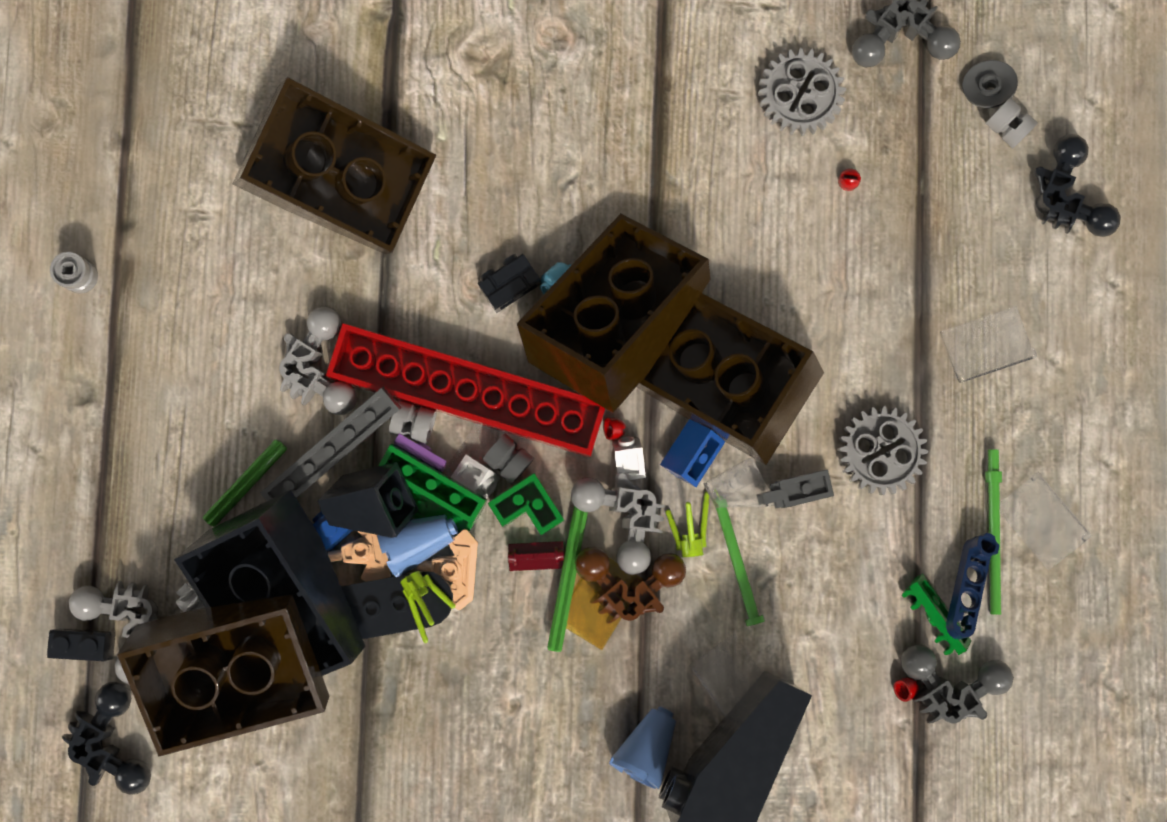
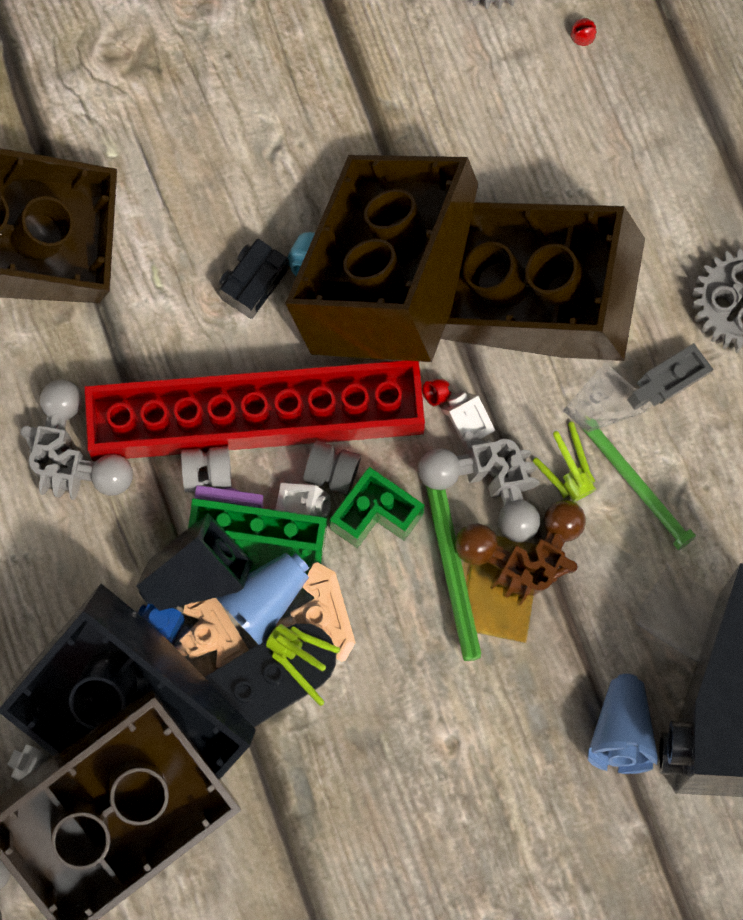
camera: 20 degrees left, 10 degrees down
bright green axle [203,439,287,527] -> none
dark grey plate [260,387,402,501] -> none
dark red hinge [508,541,564,571] -> none
blue brick [660,419,726,487] -> none

